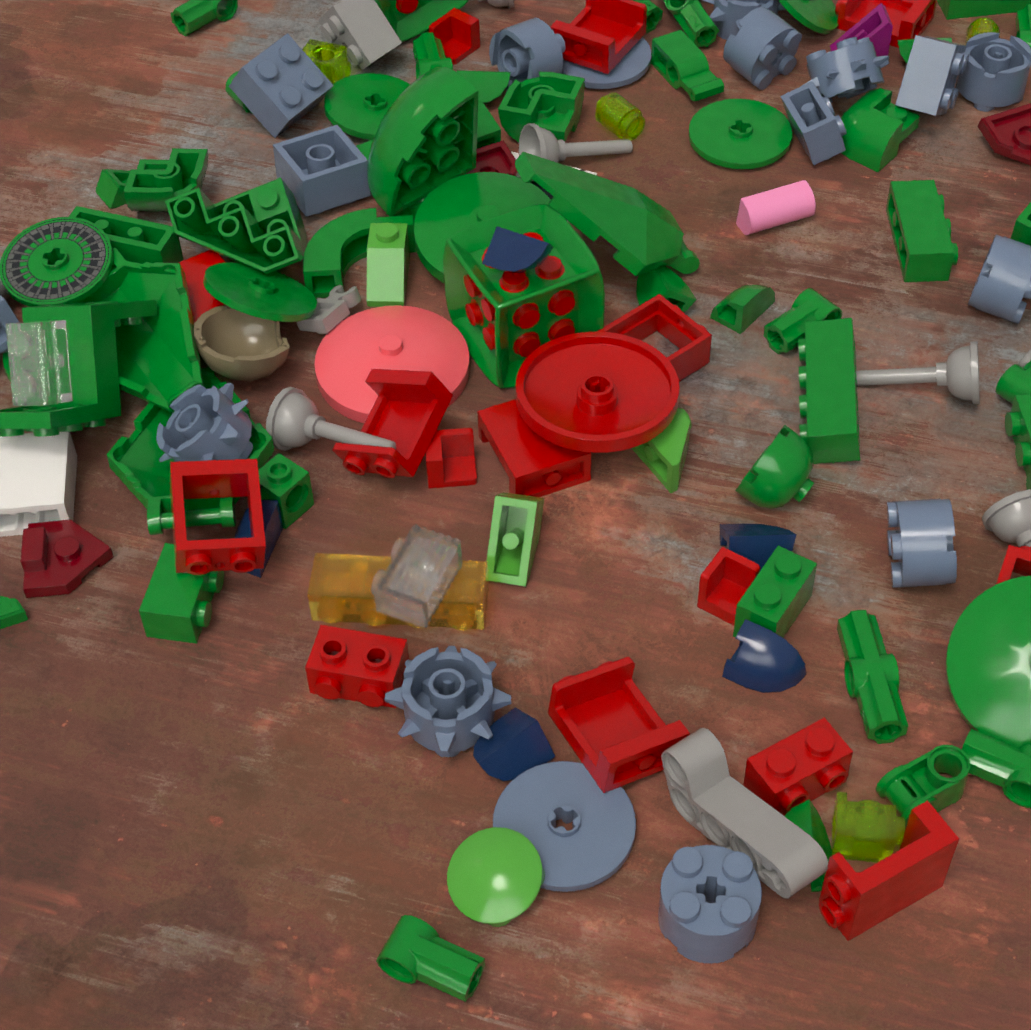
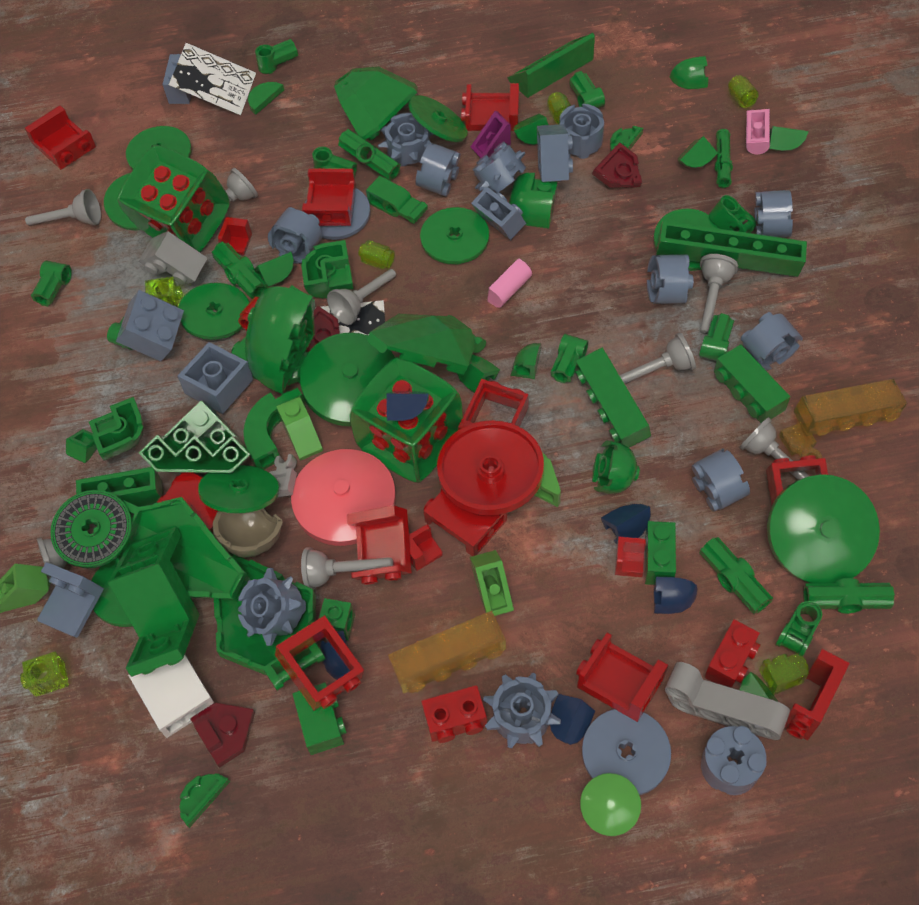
camera: 25 degrees left, 10 degrees up
clear brick [6,320,73,406] -> none
clear brick [371,524,462,628] -> none
green piece [376,915,485,1002] -> none
green brick [886,180,958,282] -> none

